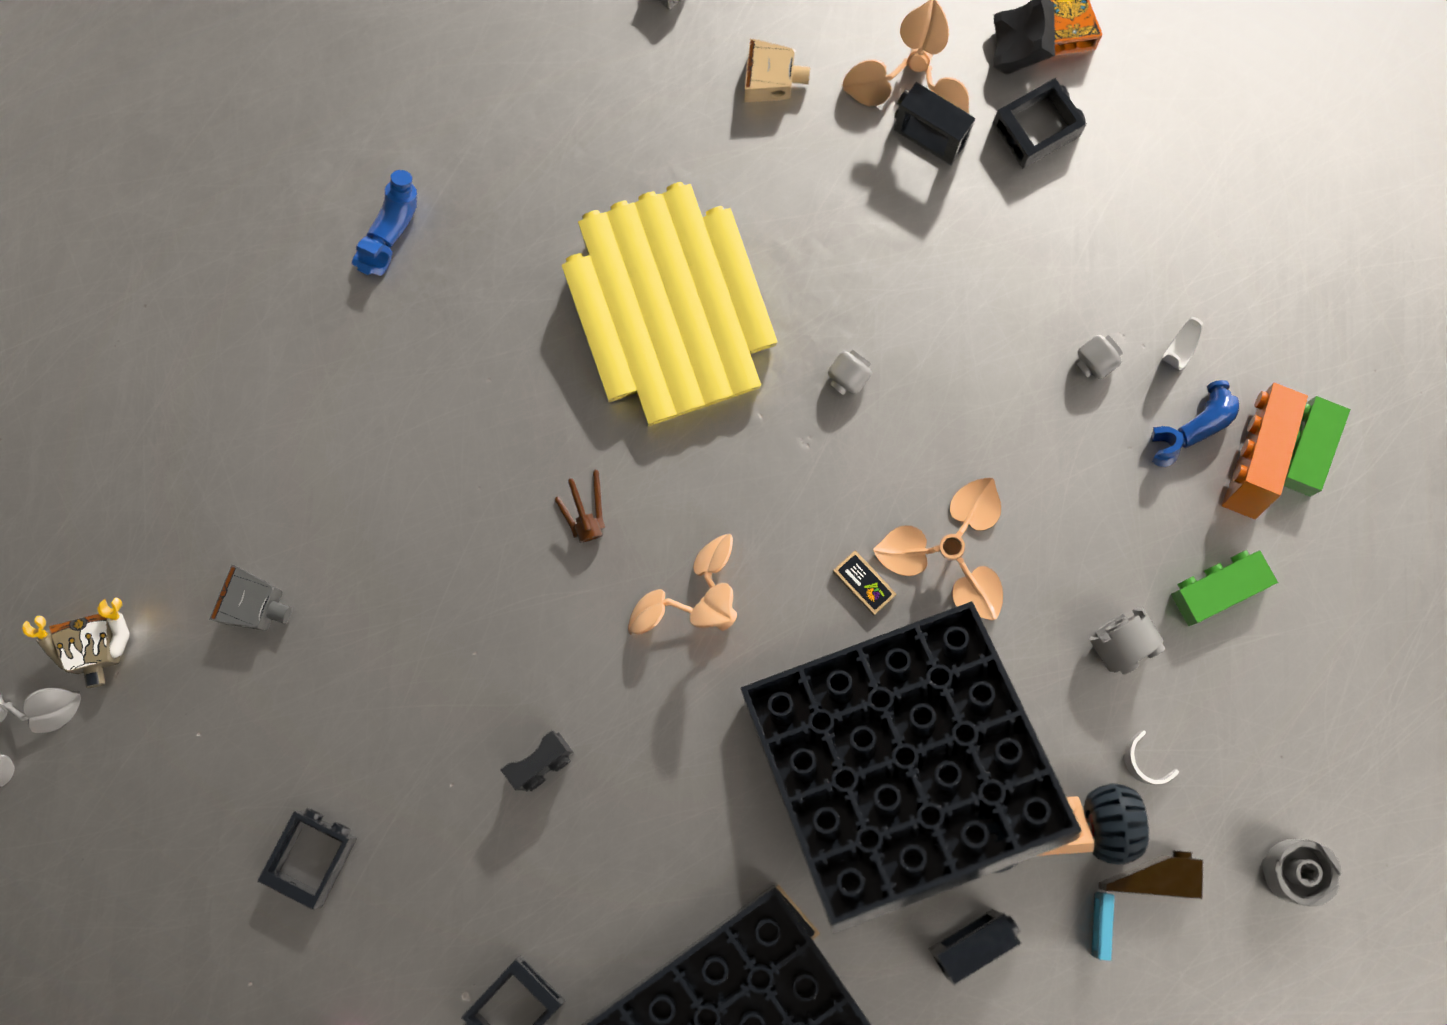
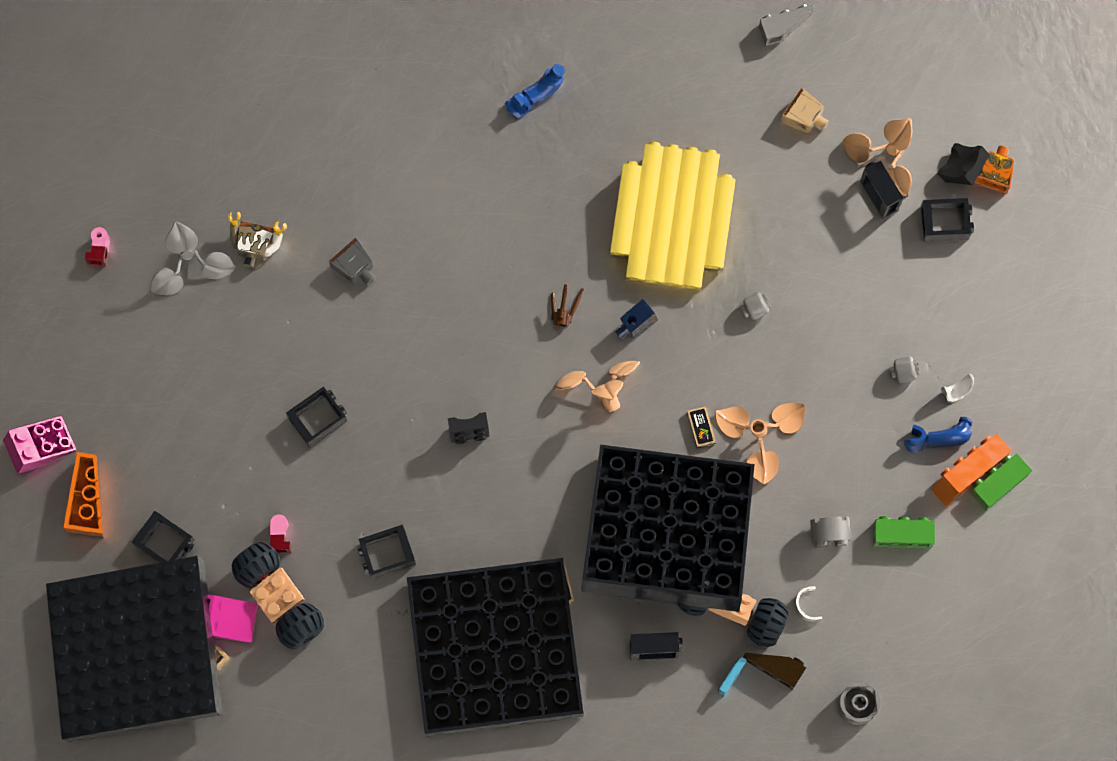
camera: 25 degrees right, 5 degrees down
none -> dark blue torso [614,299,658,339]

